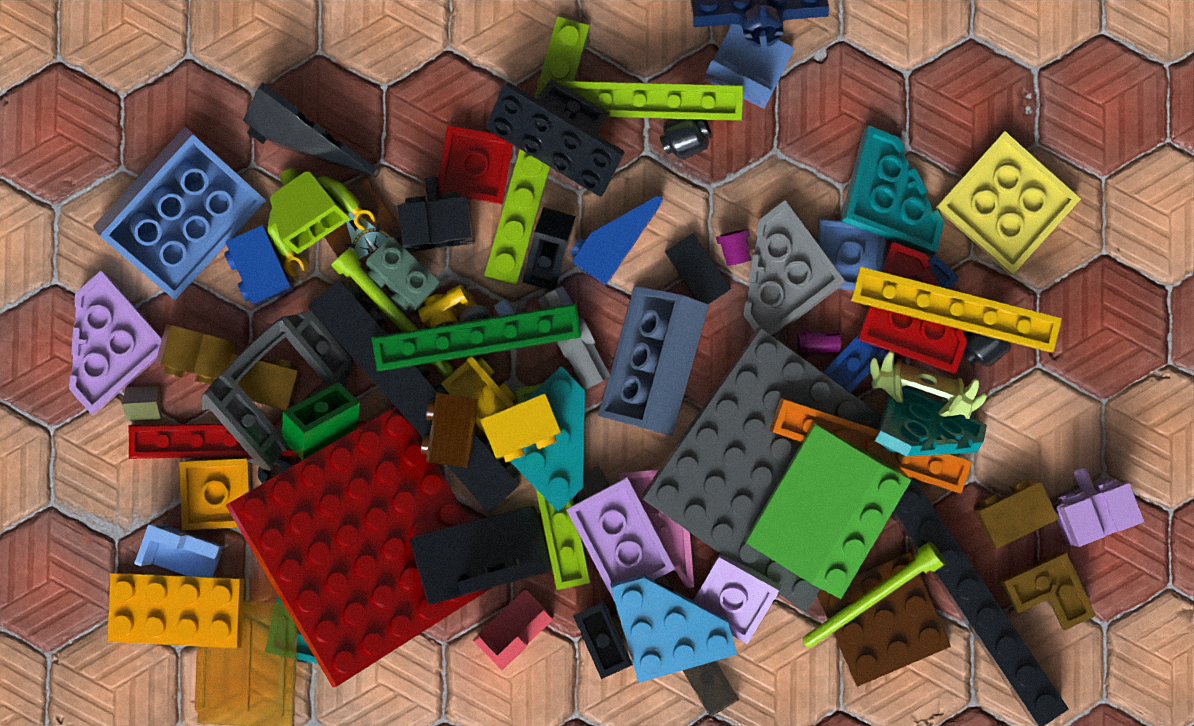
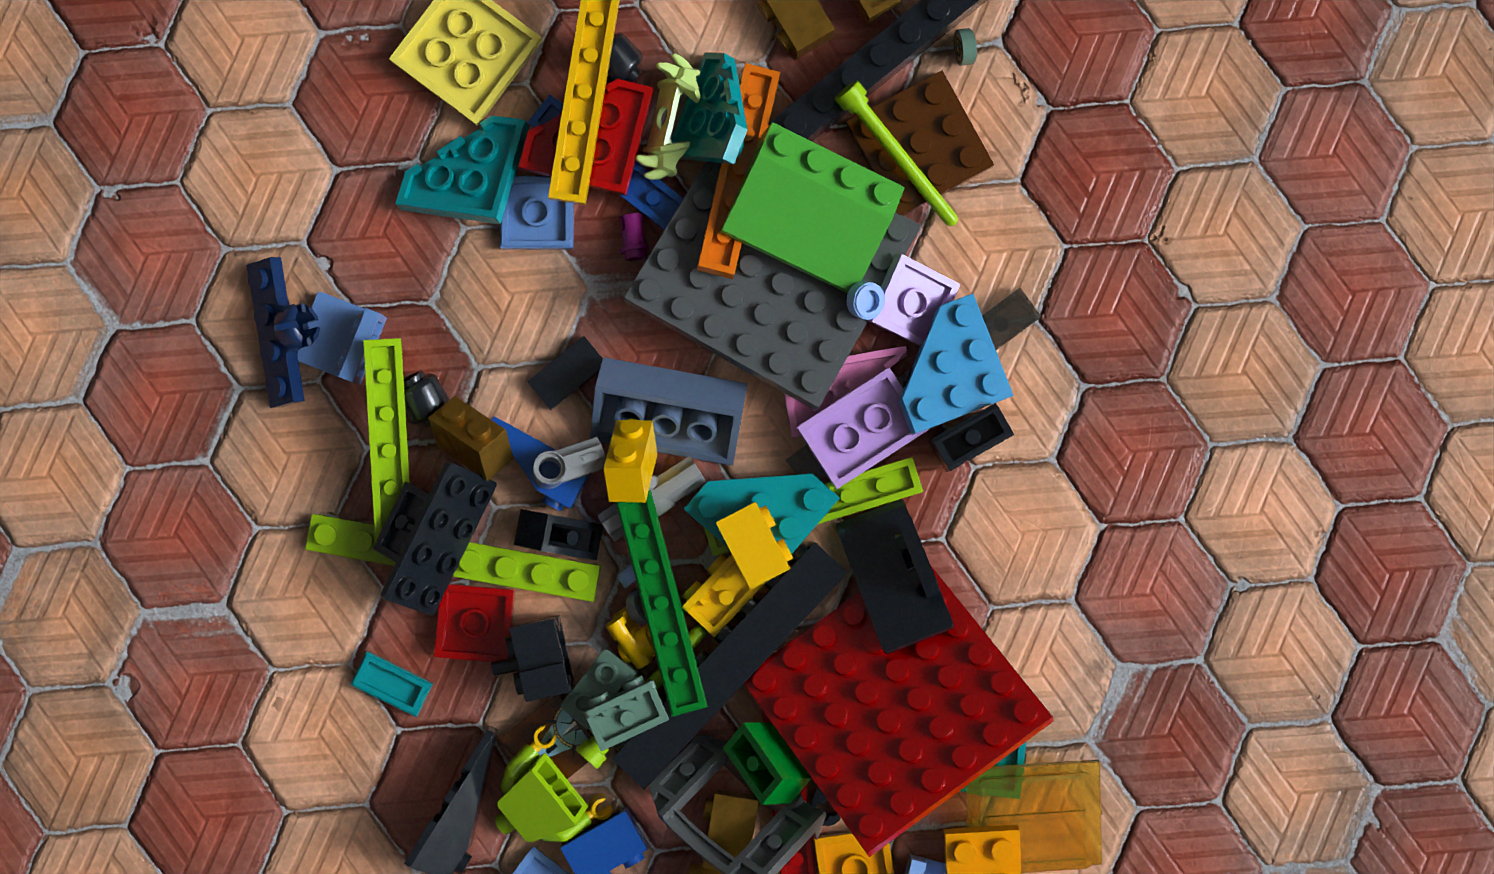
camera: 100 degrees left, 0 degrees up
reddish brown brick [421,393,479,468] -> none
coral panel [473,590,554,670] -> none
magenta piece [716,229,751,266] -> none
light grey plate [743,200,847,337] -> none
none -> teal tile [350,651,434,717]
none -> pearl gold brick [428,396,514,481]
none -> light grey piece [532,437,606,489]
none -> sand green bracket [582,675,669,751]
none -> yellow brick [604,419,657,503]
none -> light blue tile [847,281,885,320]
none -> sand green tile [953,28,977,66]

